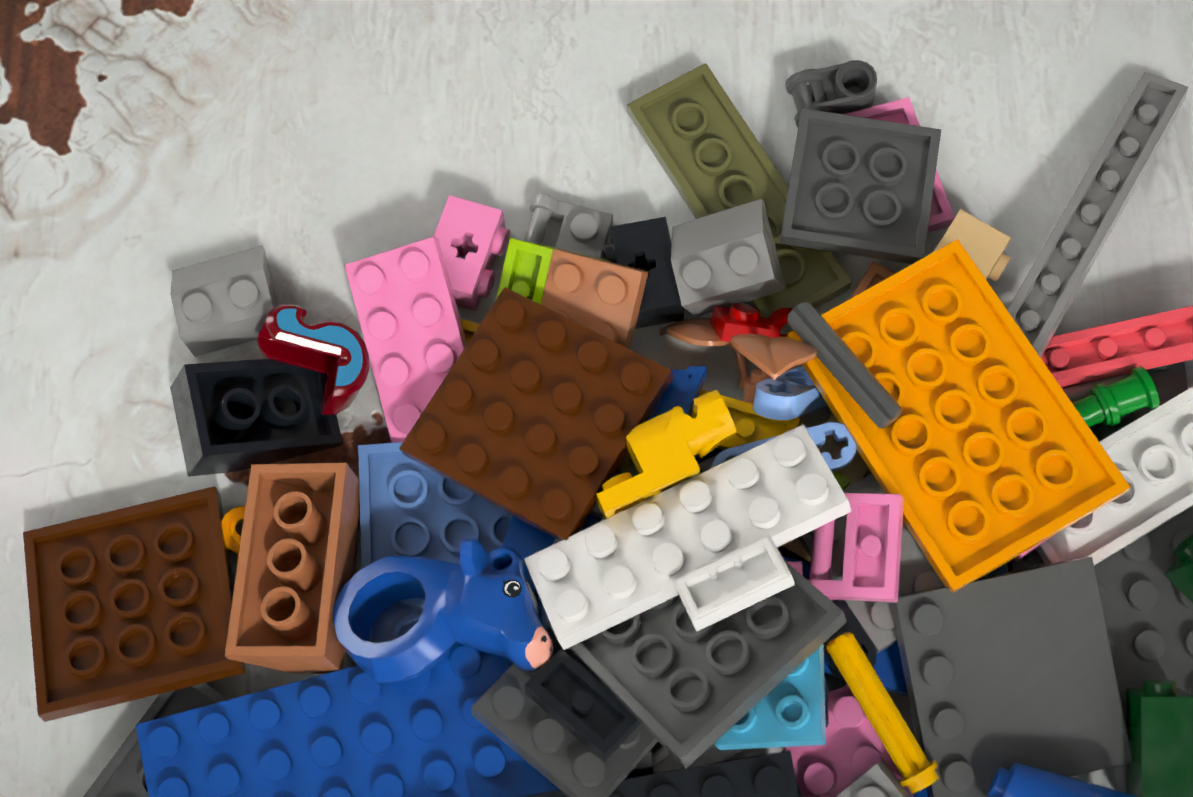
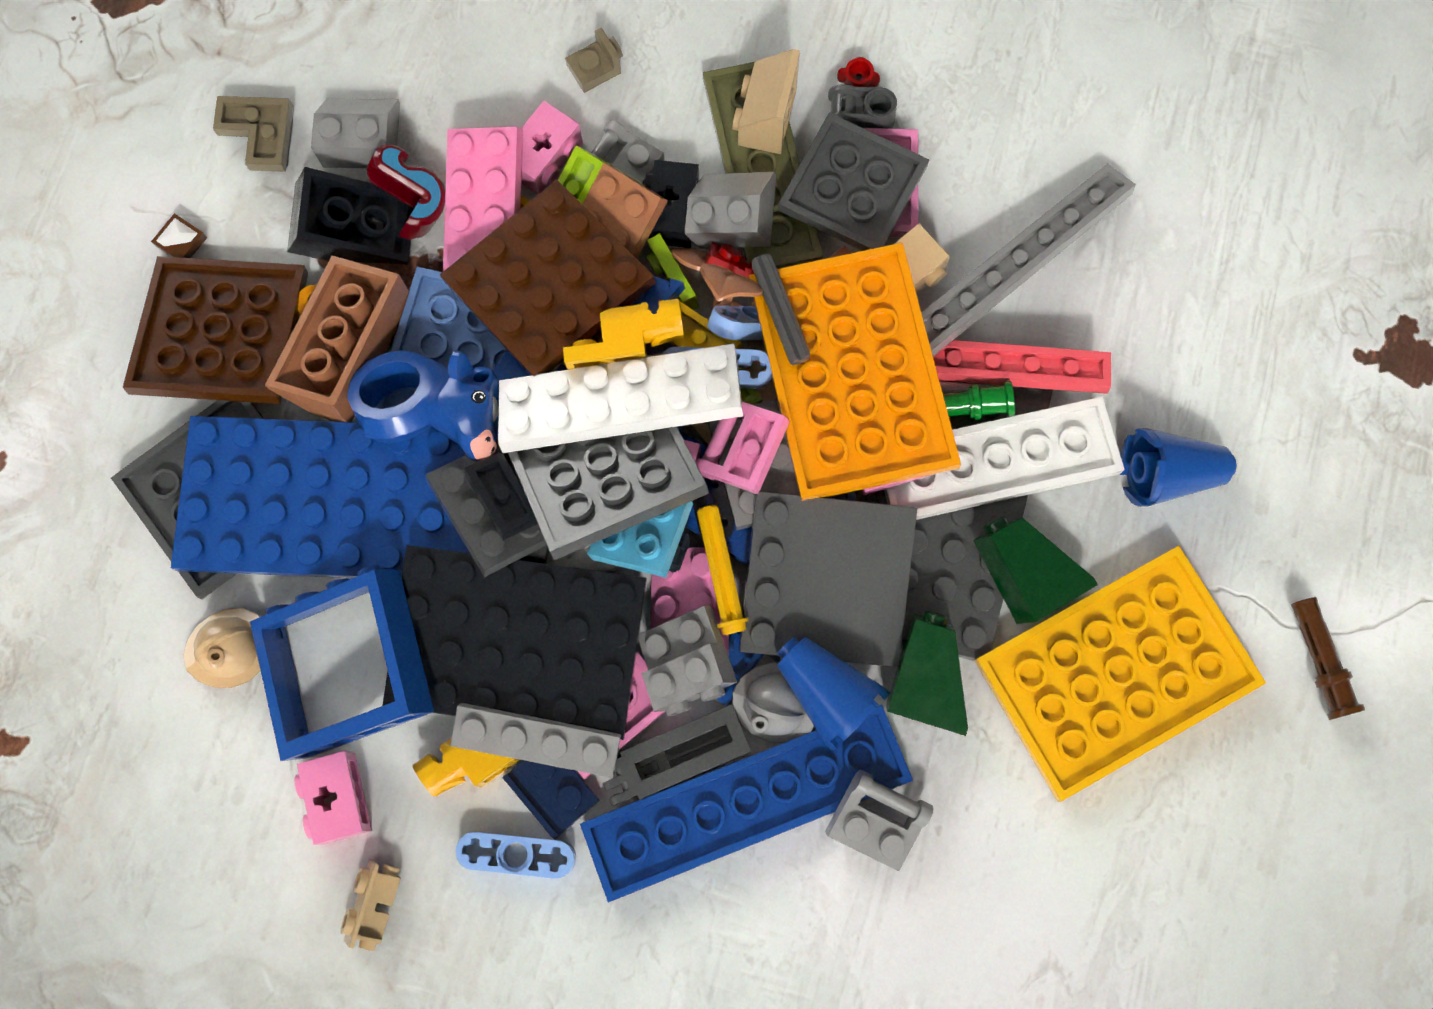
camera: 15 degrees right, 5 degrees up
white plate [672,534,795,631] -> none
none -> tile [151,213,207,258]
none -> dark tan plate [213,96,294,172]
none -> dark tan bracket [565,28,623,93]
none -> lime plate [646,233,699,310]
none -> tan slope [732,49,800,154]
none -> red plate [837,57,880,88]

